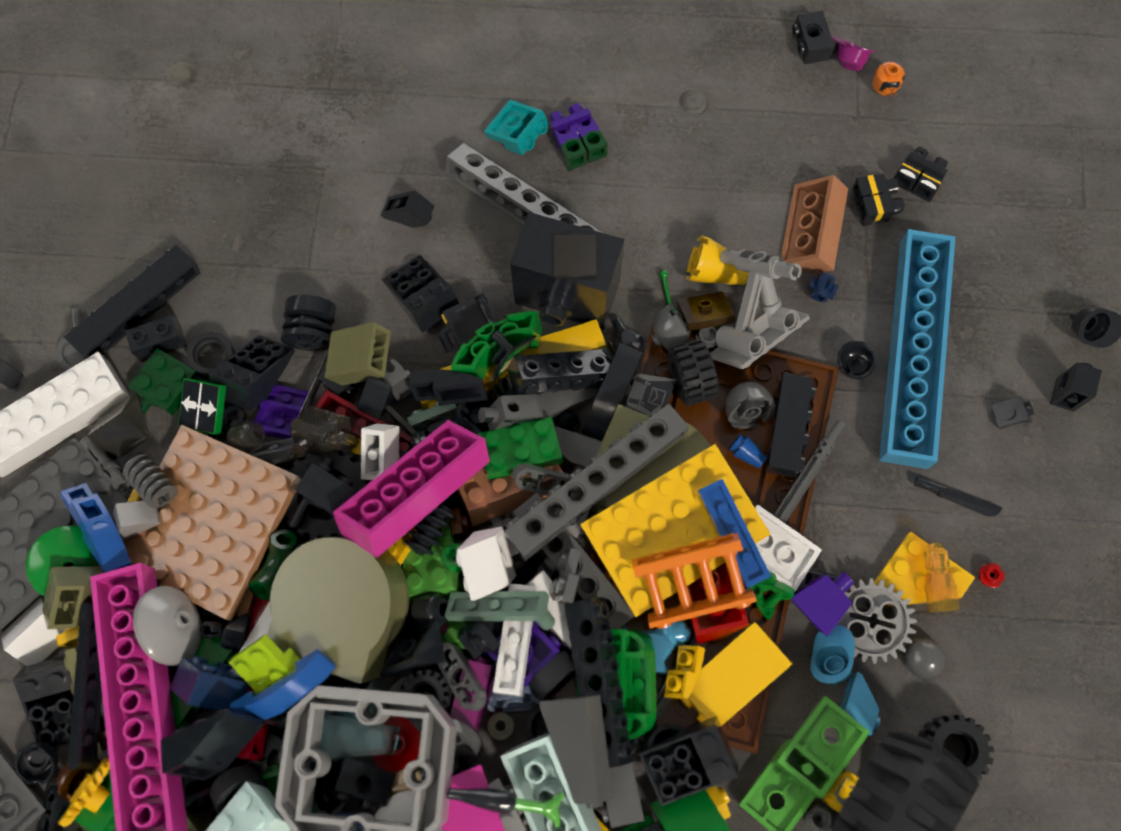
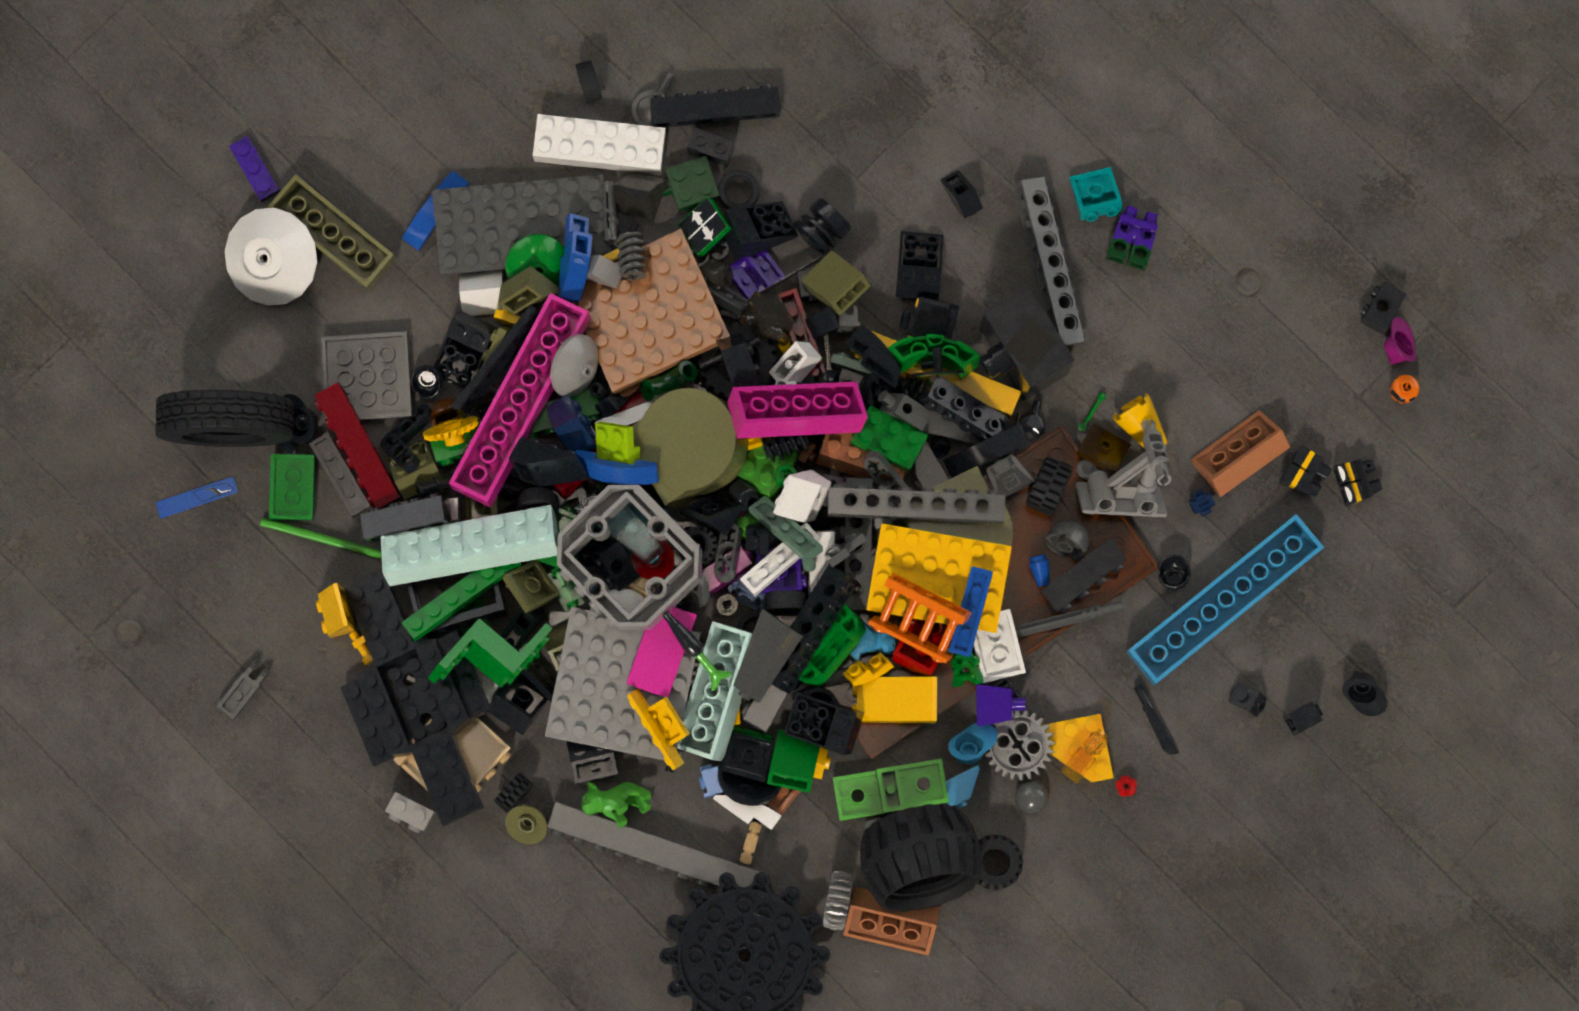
camera: 40 degrees right, 10 degrees up
dark grey cylinder [651,303,695,351] -> none

